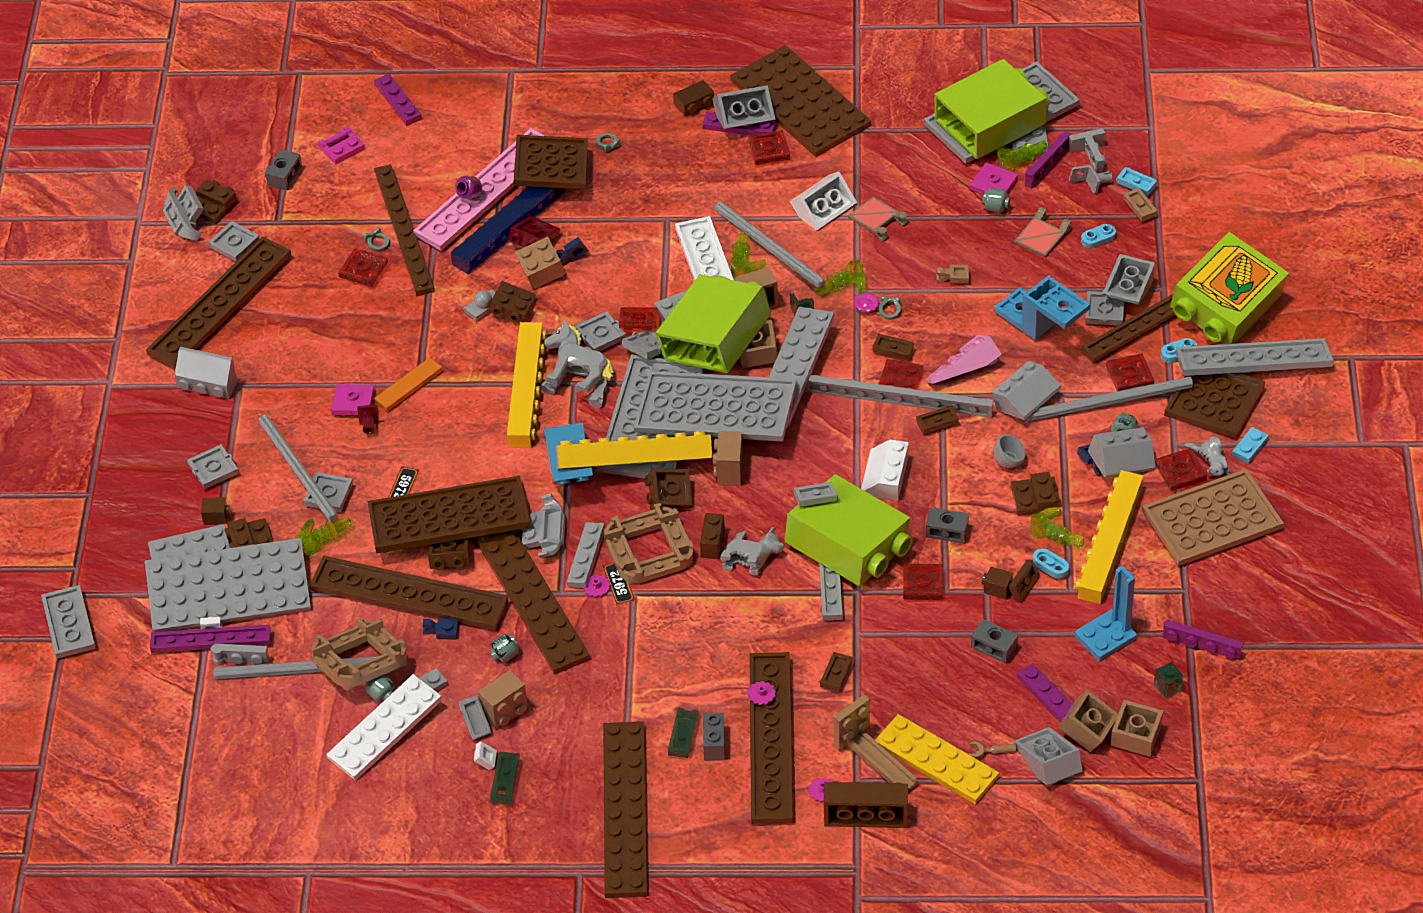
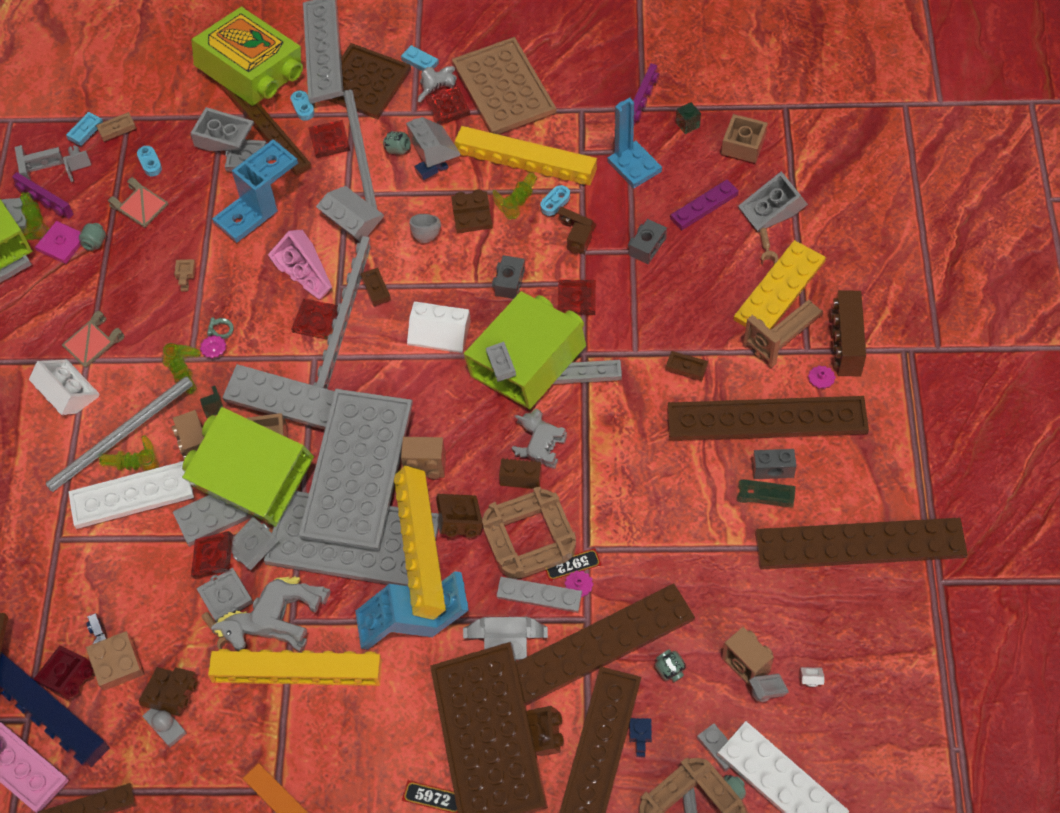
camera: 90 degrees left, 10 degrees up
clear green plate [490,752,520,805] -> none
dark pink piece [748,681,776,706] -> none
reddish brown plate [873,334,914,360] -> none
medium nougat brick [1058,689,1118,752] -> none

